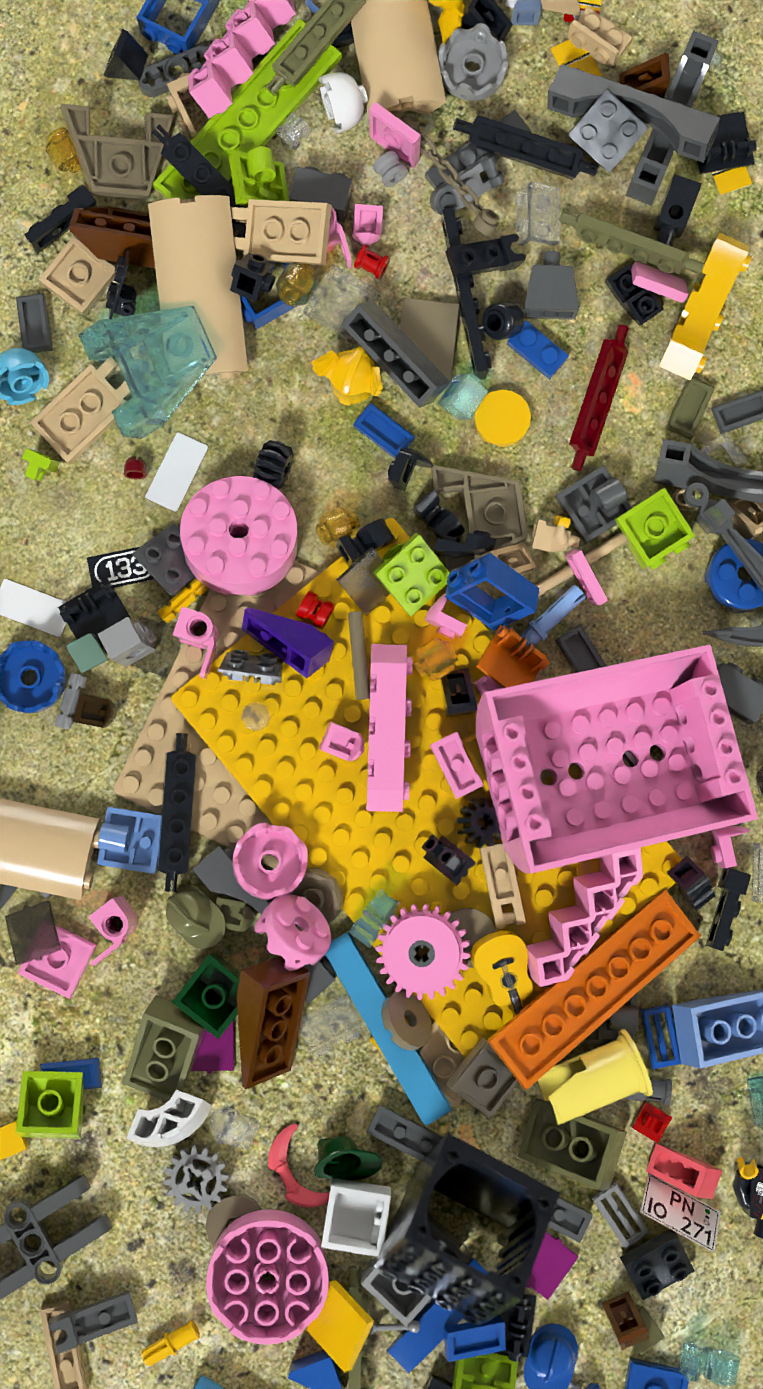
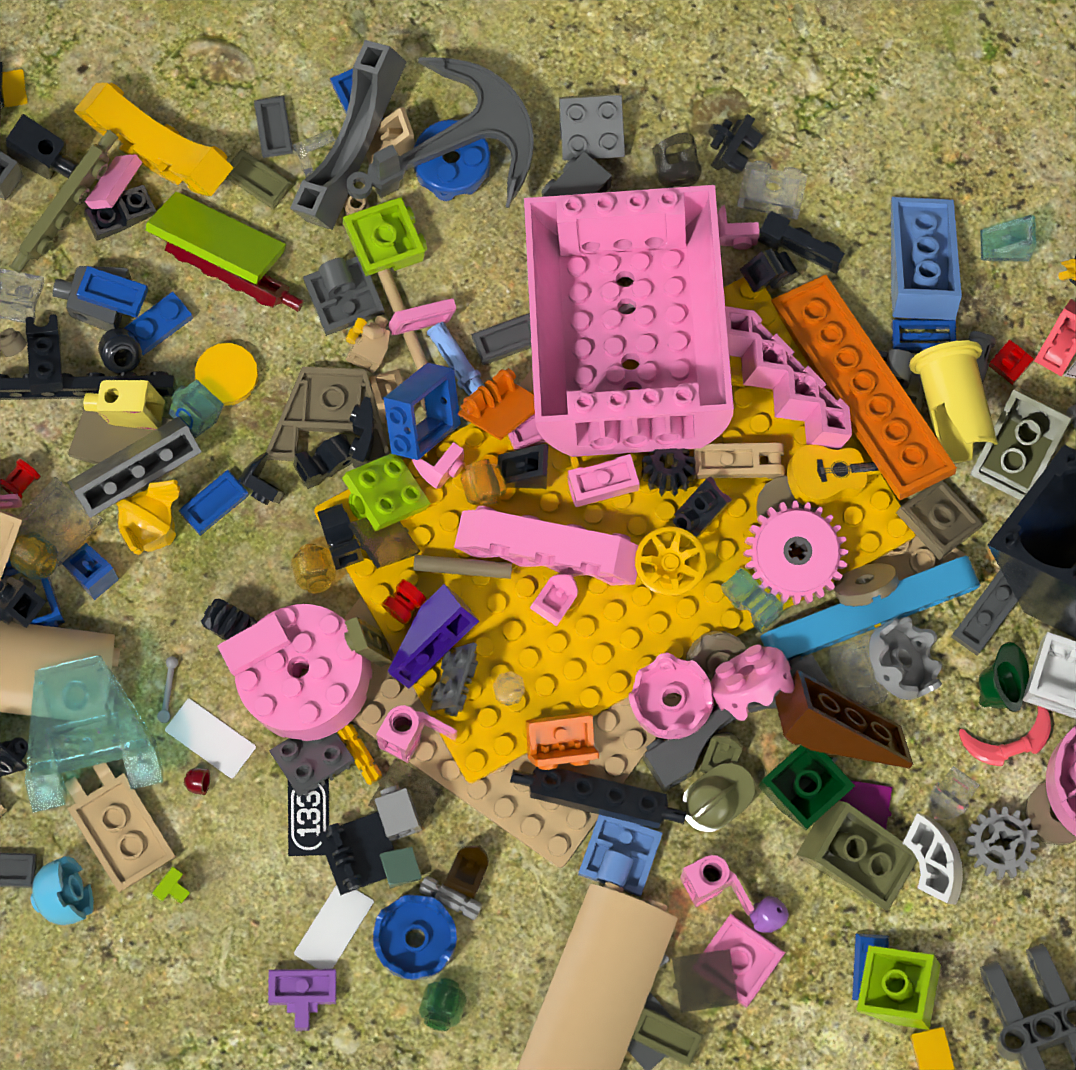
camera: 80 degrees left, 10 degrees down
none -> blue slope [61,543,119,600]
none -> blue tile [76,266,148,318]
none -> light yellow torso [84,380,165,430]
none -> lime tile [145,191,286,284]
none -> light grey hinge [157,656,178,723]
none -> bright pink tile [217,613,291,676]
none -> olive plate [344,617,392,667]
none -> orange bracket [526,712,599,770]
none -> yellow wheel [635,527,706,596]
none -> medium lavender piece [750,896,789,933]
none -> light grey plate [869,617,942,700]

